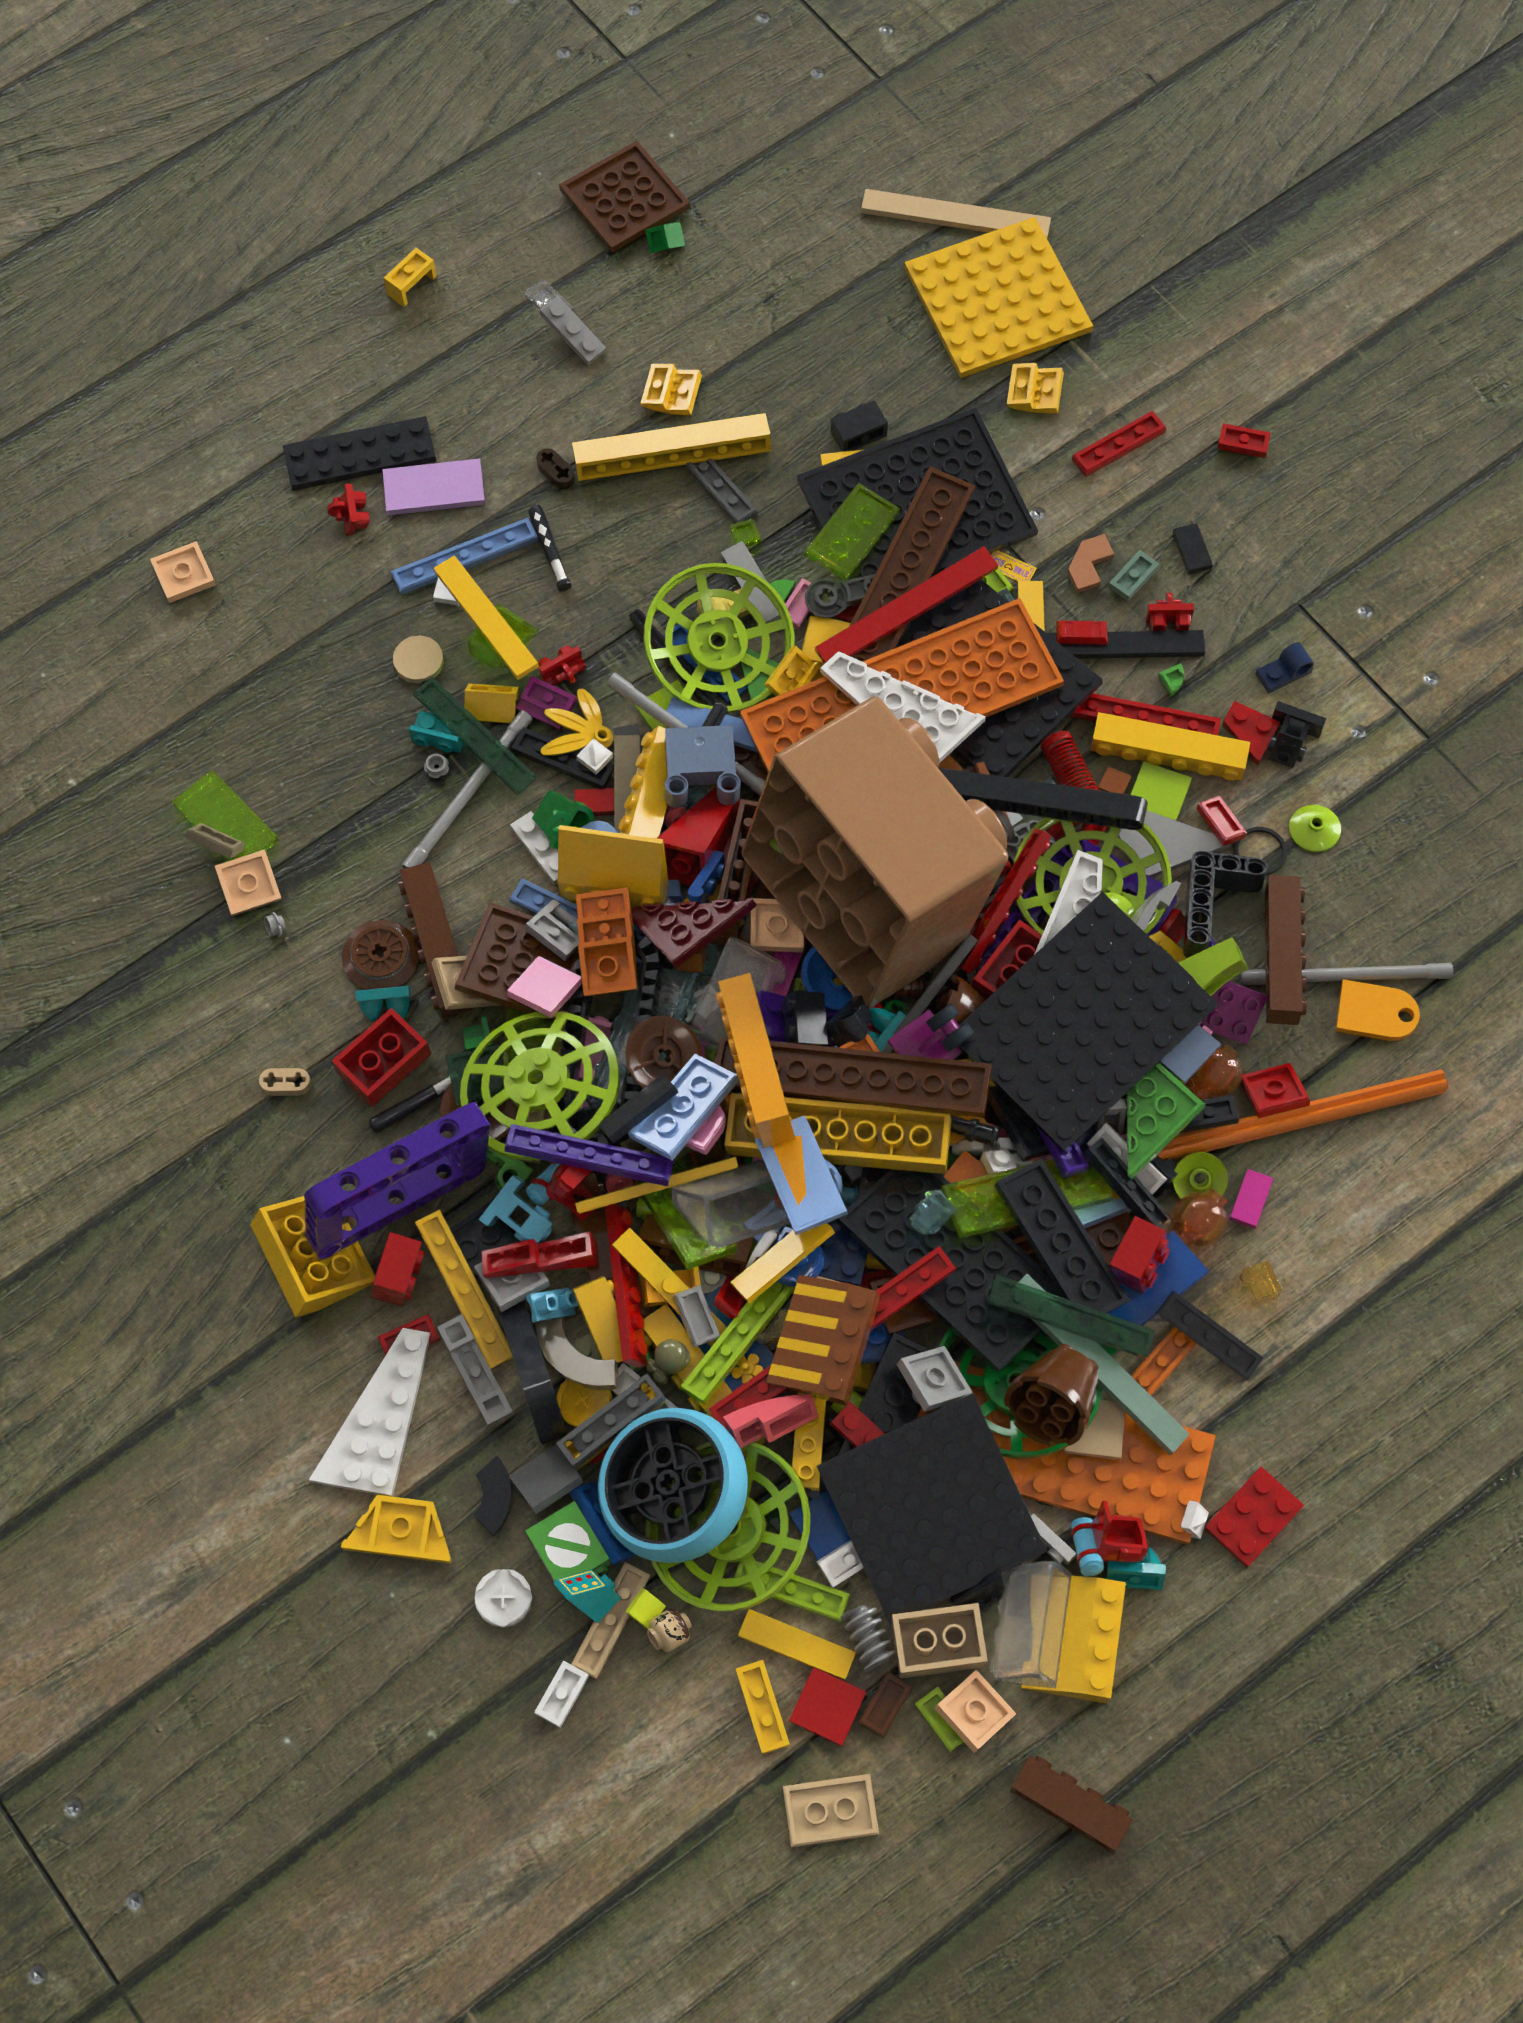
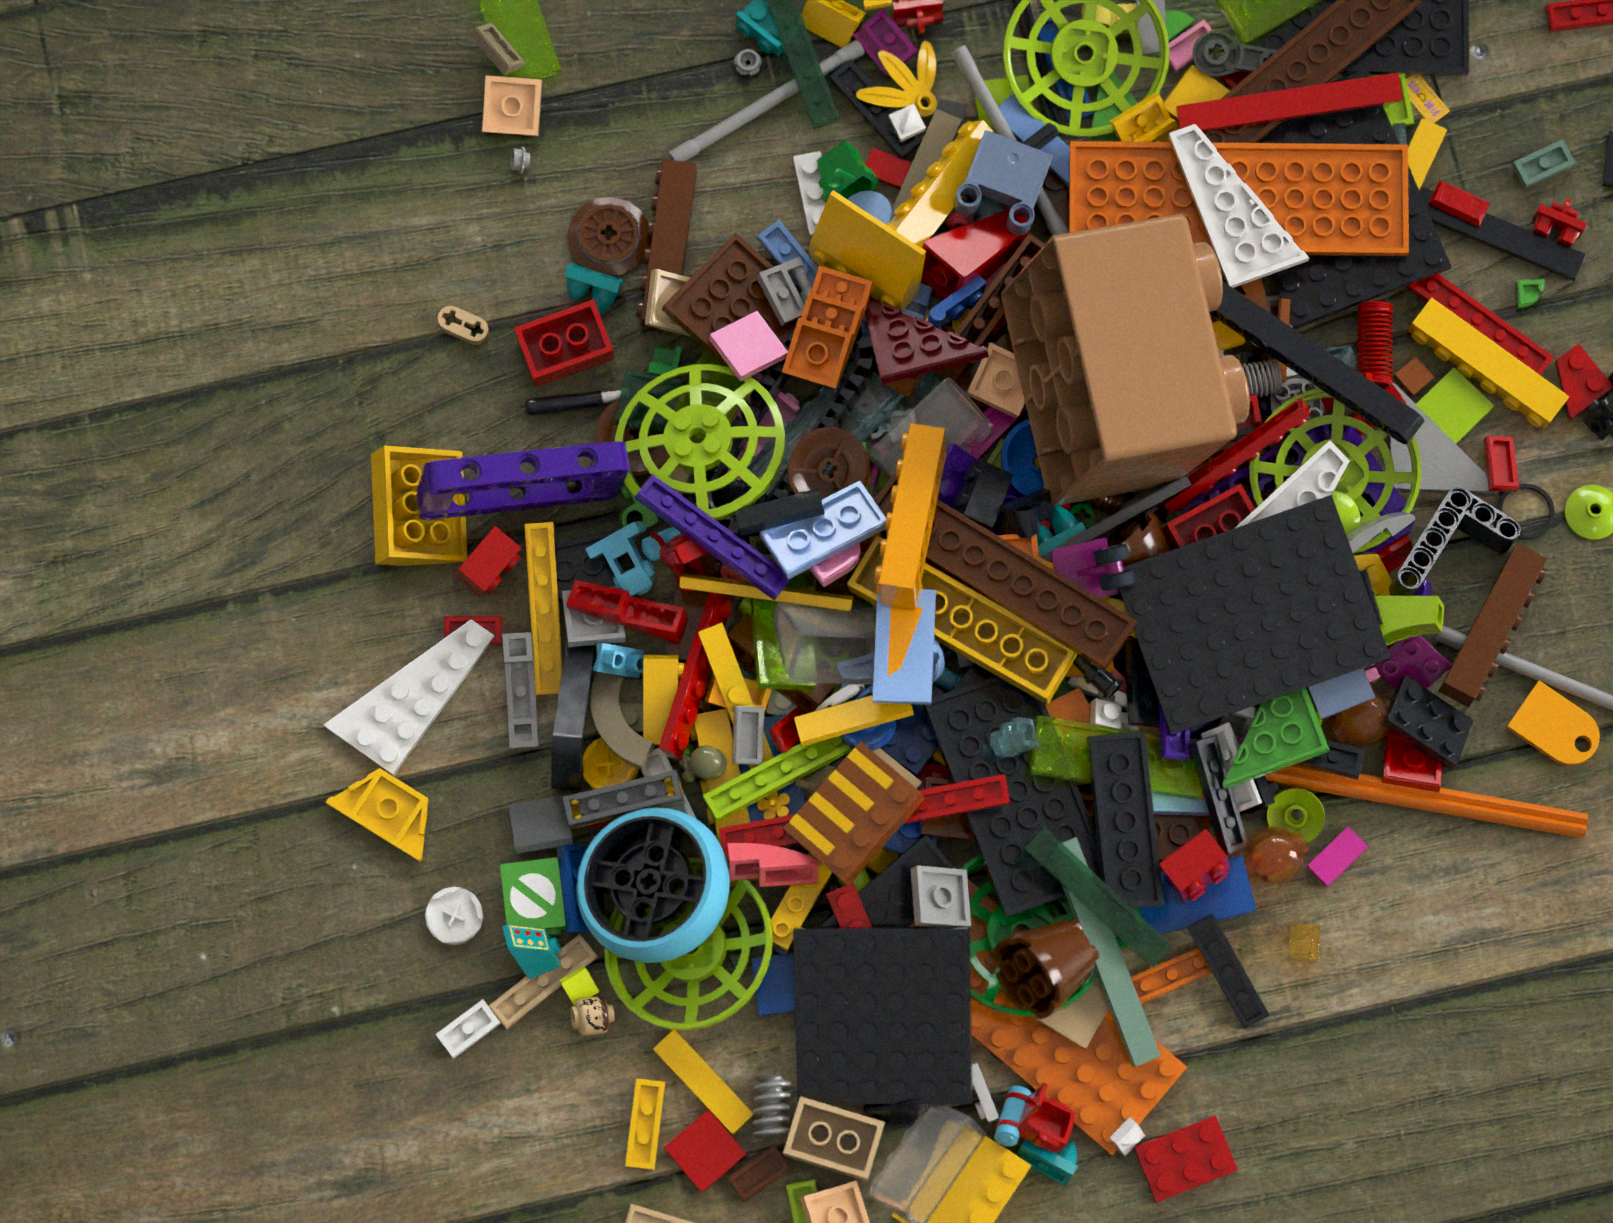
camera: 20 degrees right, 10 degrees up
black tile [474,1456,512,1536] -> none
lime tile [734,1561,850,1623] -> none
white plate [817,1540,864,1587] -> none
nougat tile [1068,534,1114,593] -> none
none -> black plate [1382,675,1473,769]

